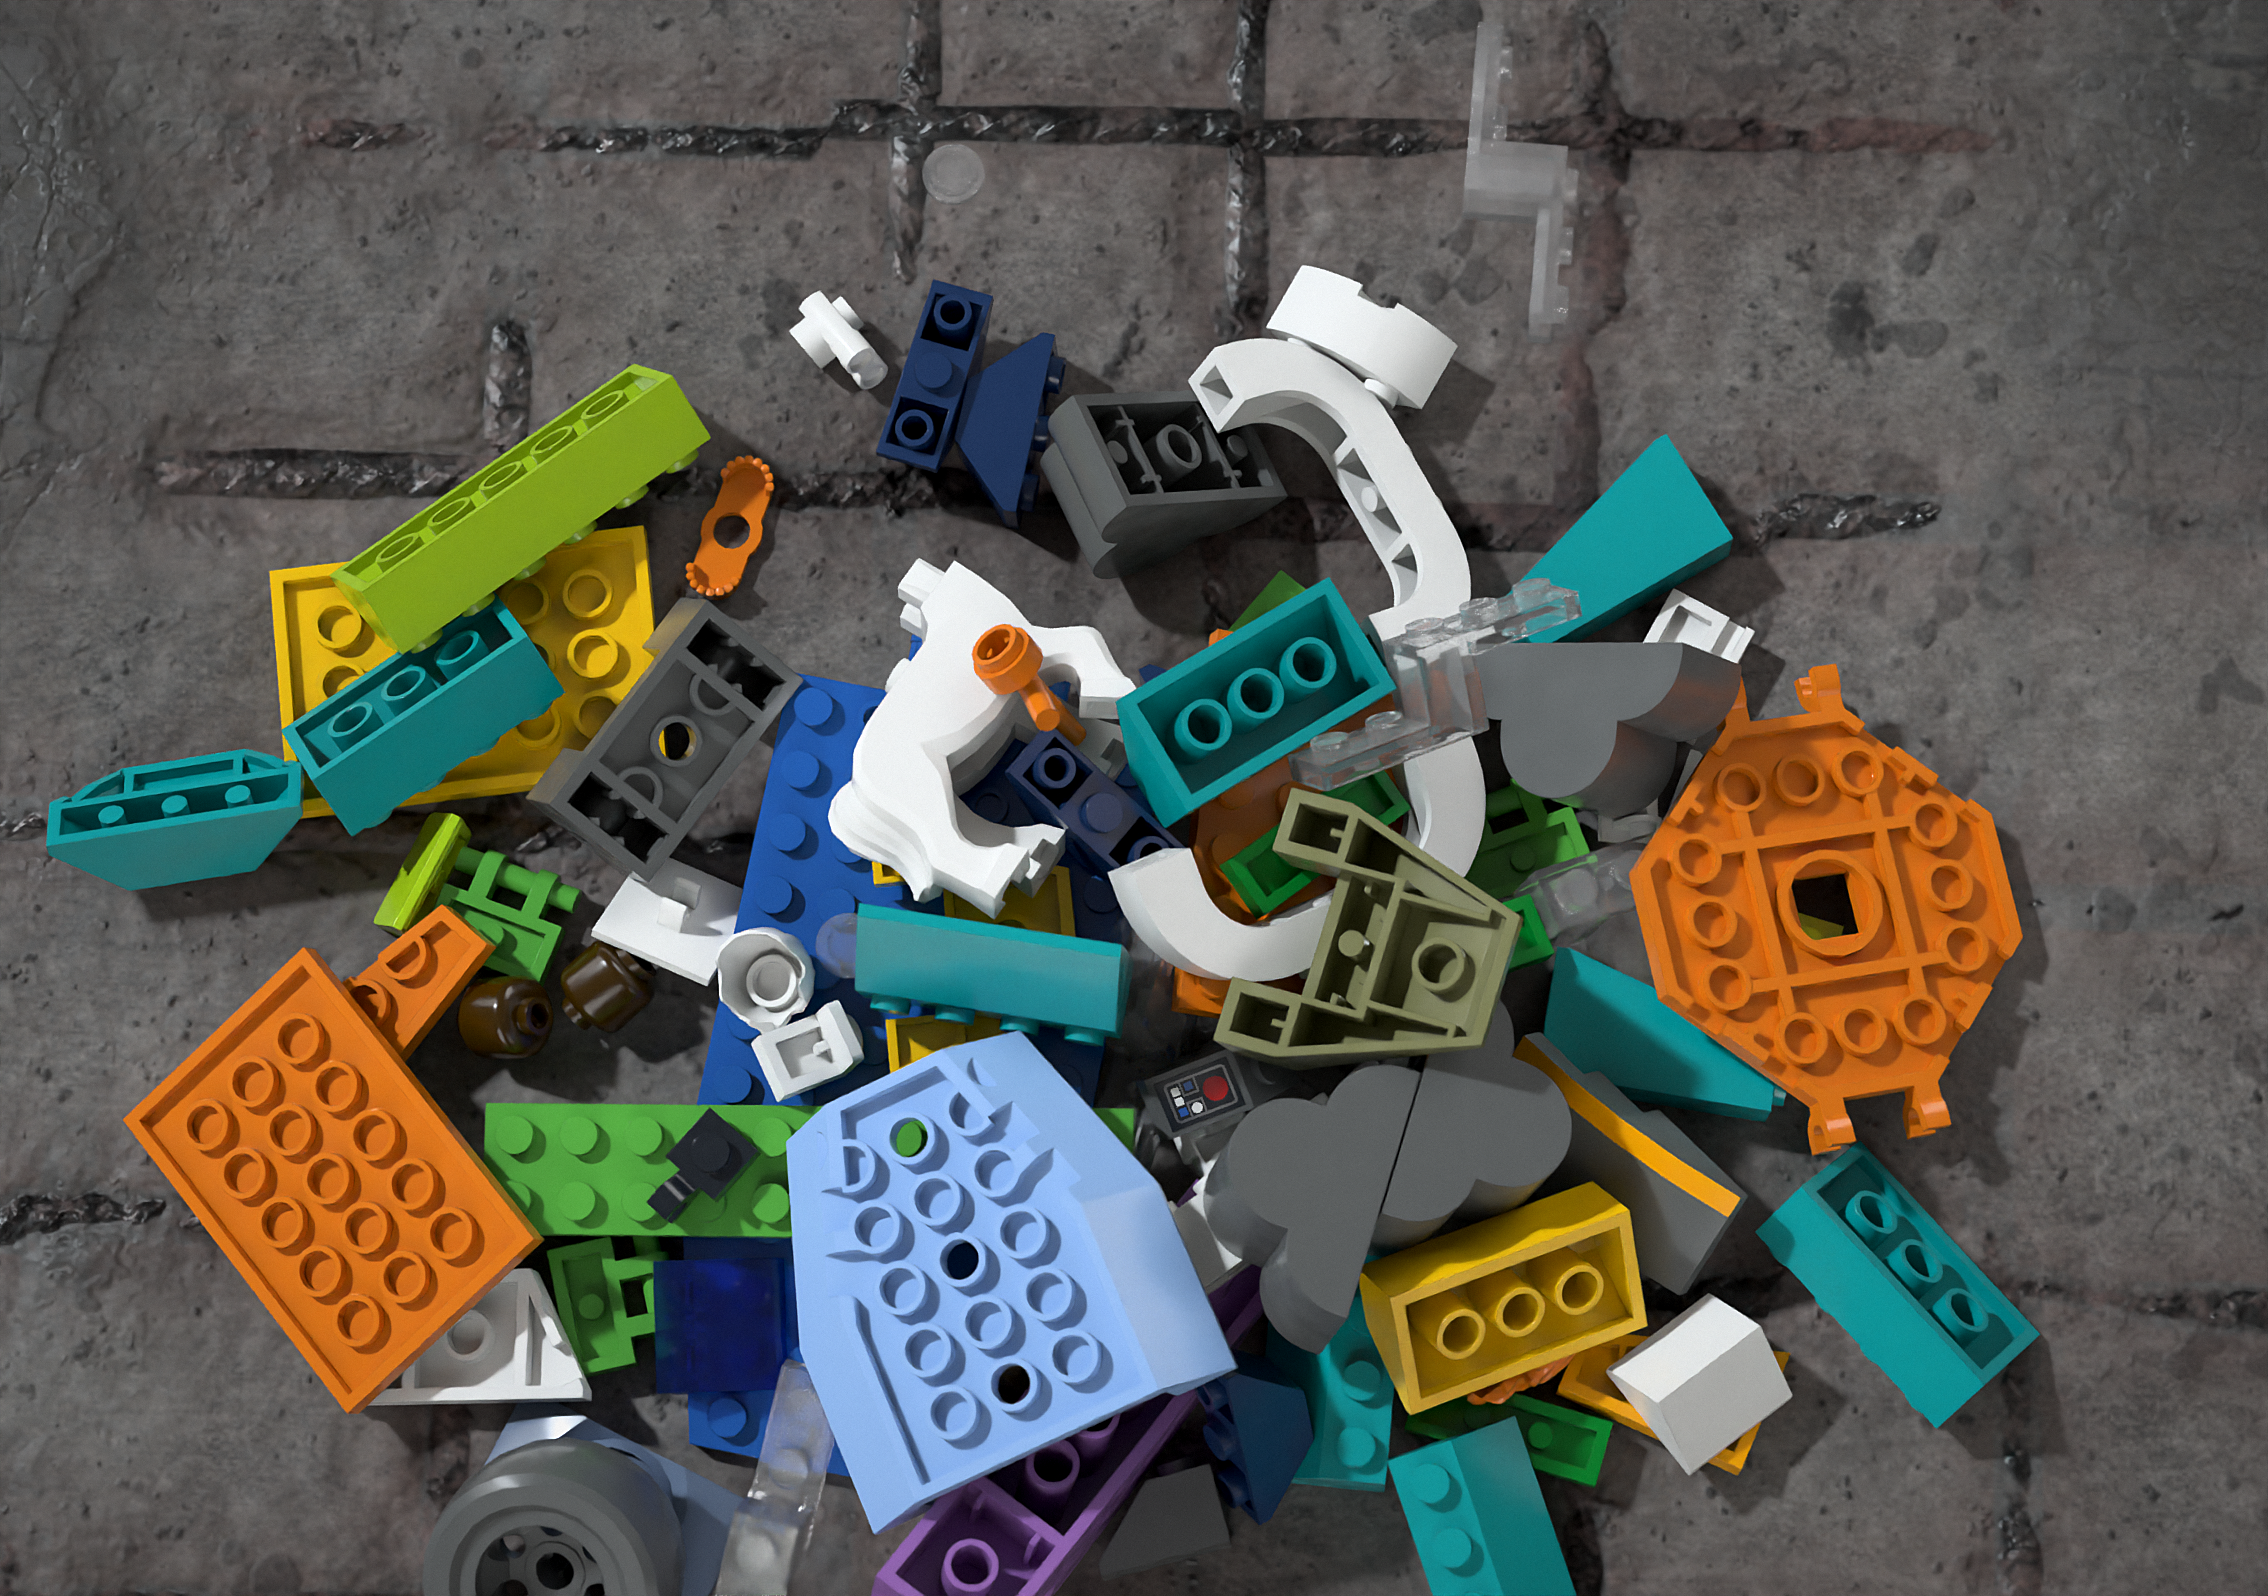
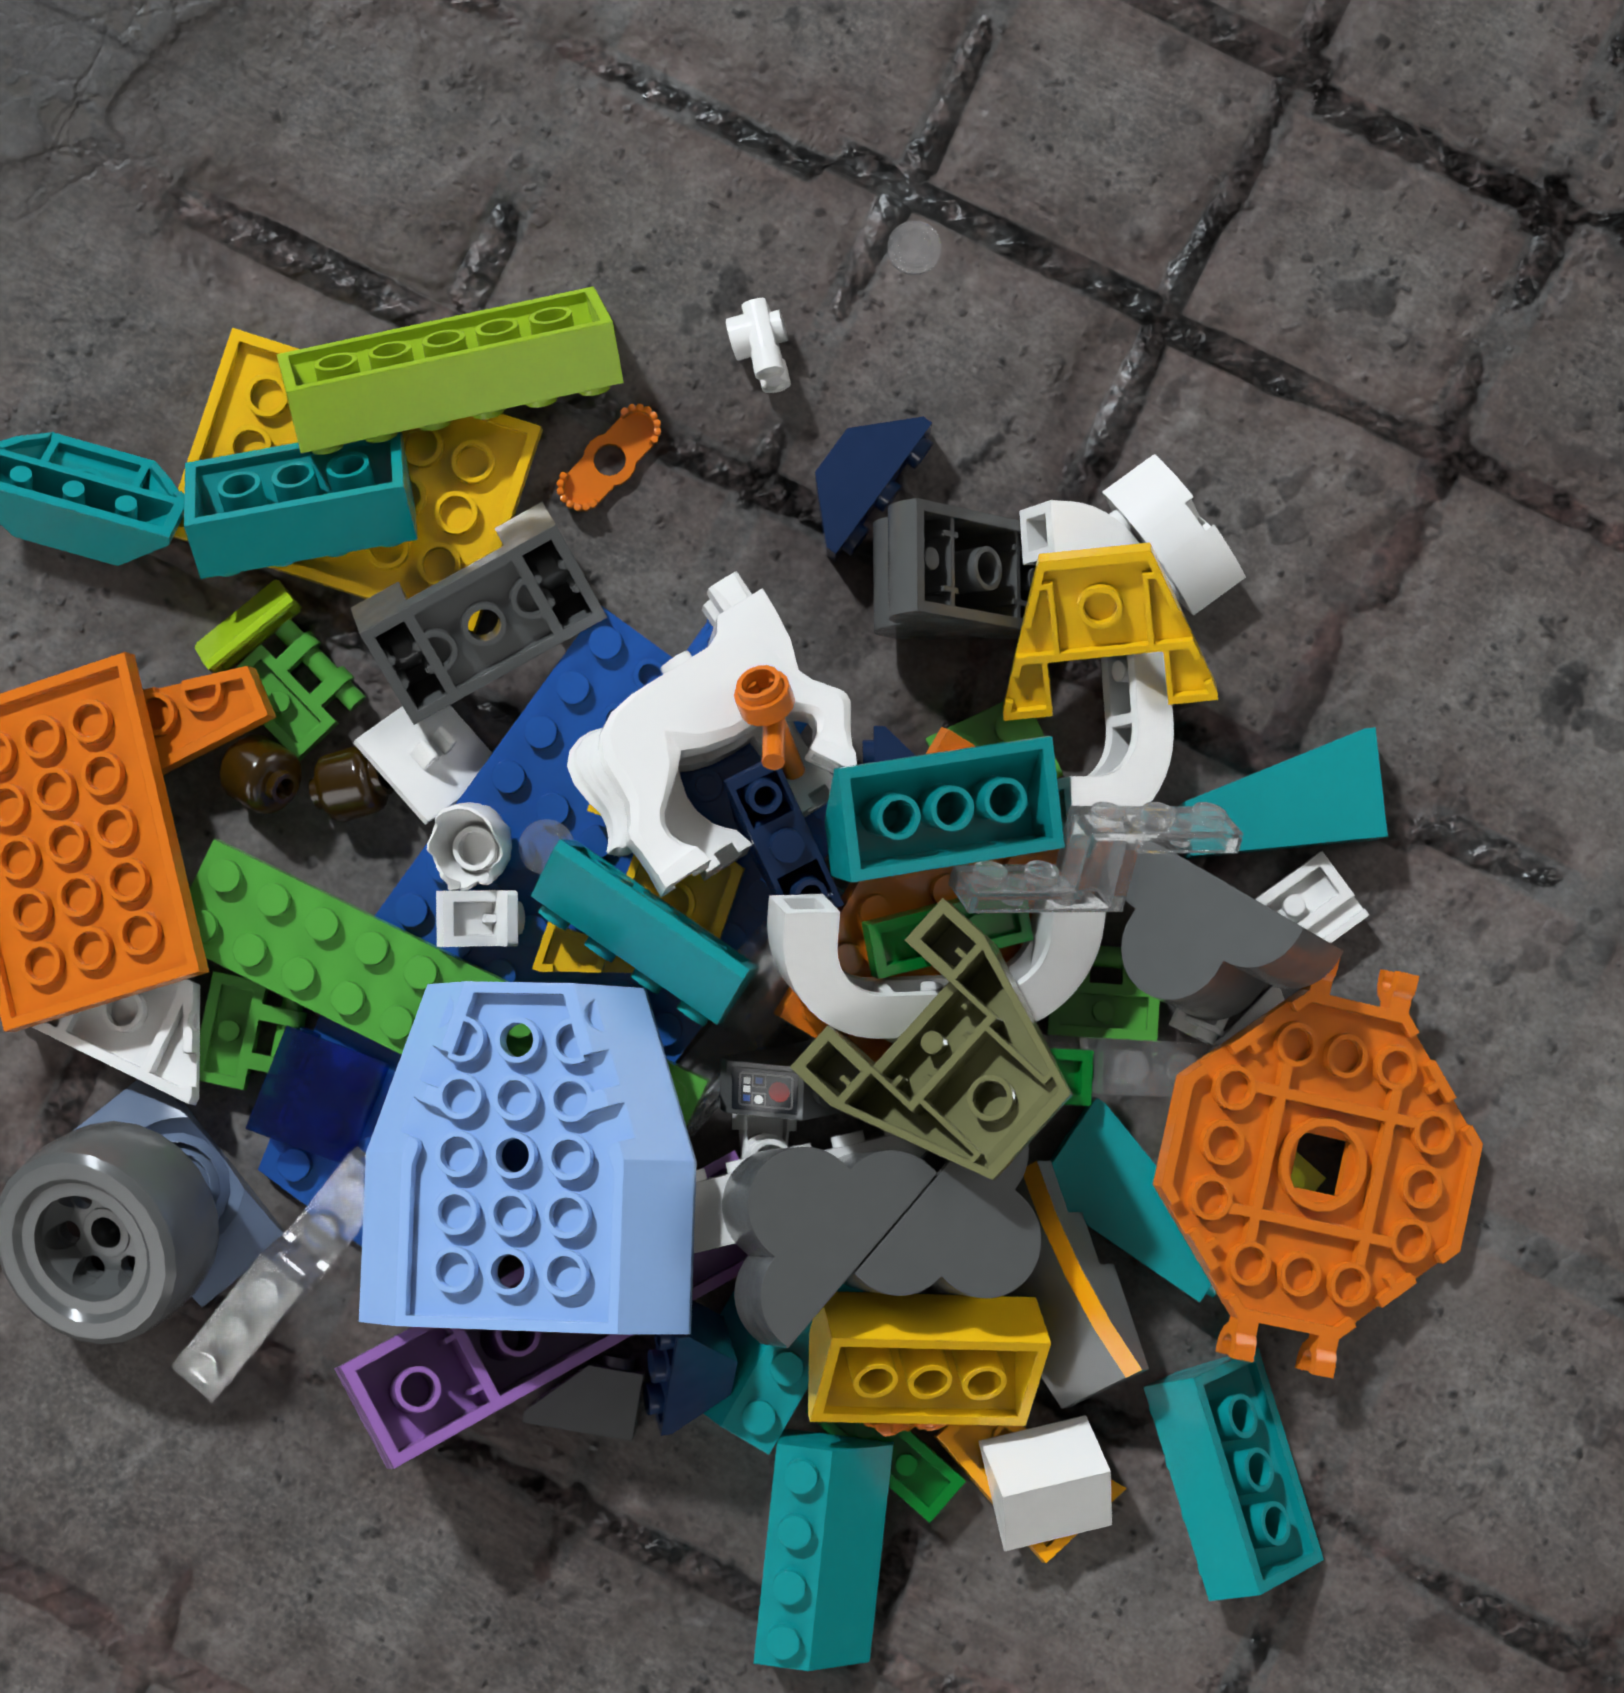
camera: 15 degrees right, 10 degrees up
black plate [646,1107,761,1224] -> none
dark blue slope [876,279,994,473] -> none
clear bracket [1462,22,1579,344] -> none
none -> yellow wing [1003,542,1218,721]

